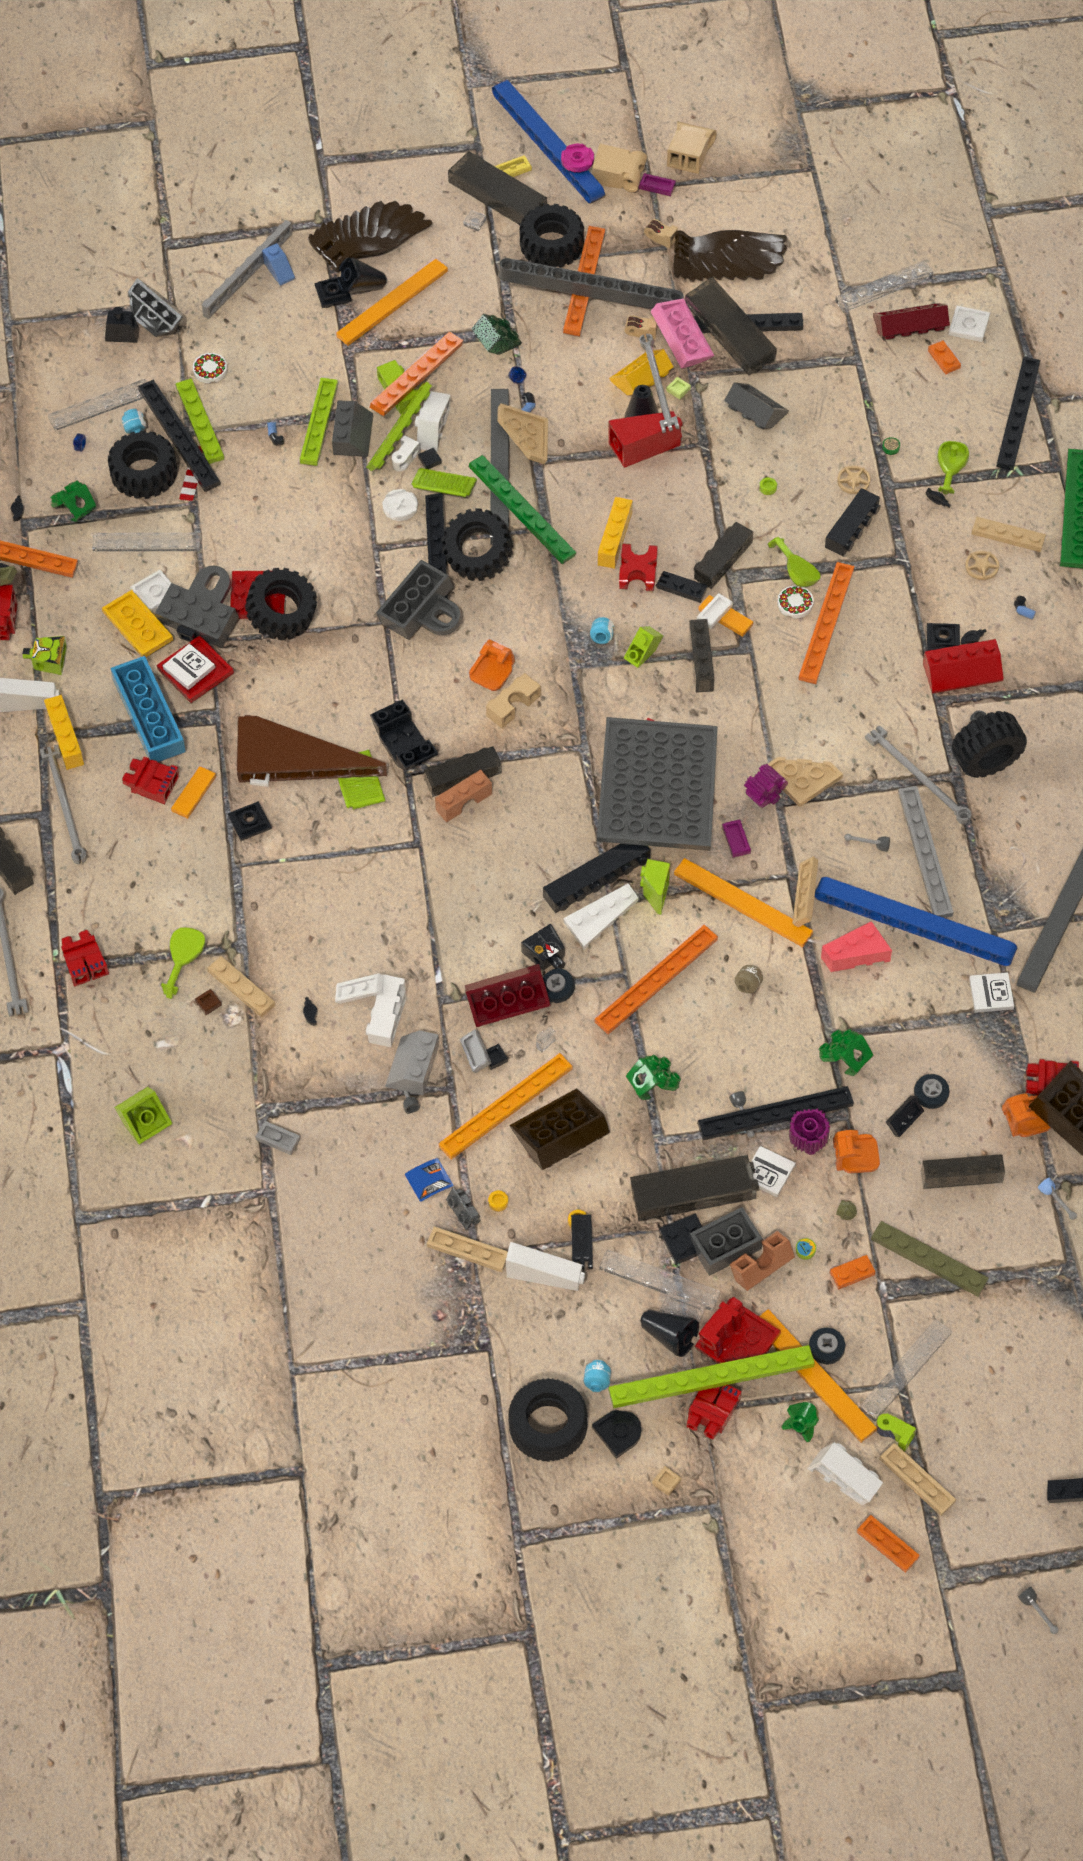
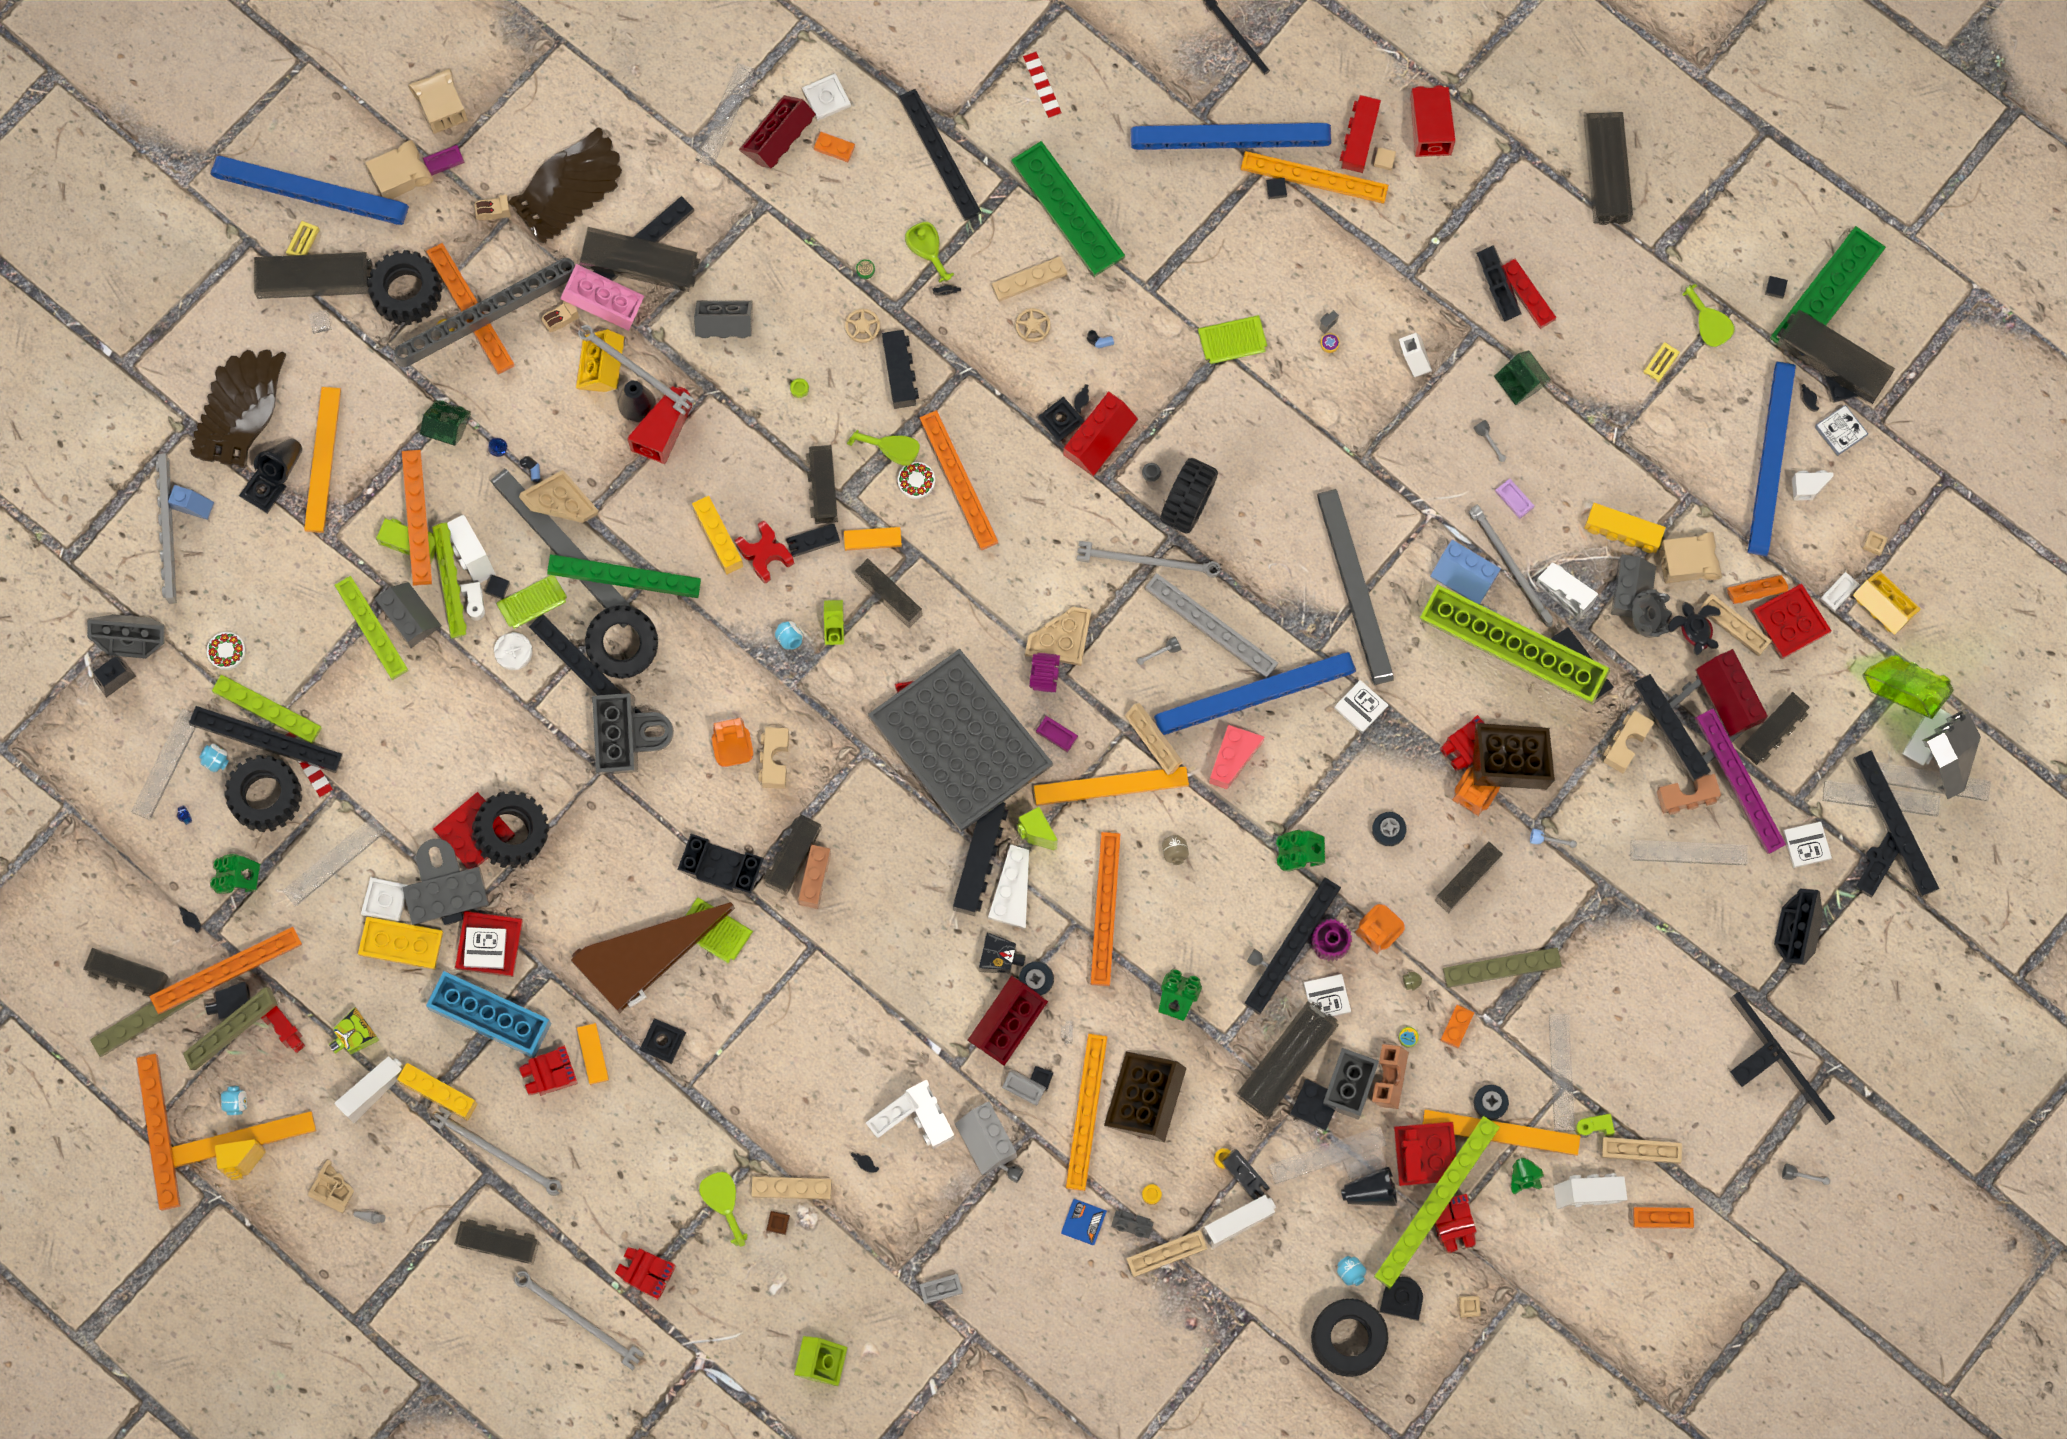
camera: 45 degrees left, 15 degrees up
arm [267,422,284,446] -> none
dark pink plate [561,143,594,172] -> none
yellowish green tile [666,377,691,399] -> none
white tile [697,593,733,629] -> none
black plate [886,1096,924,1137] -> none

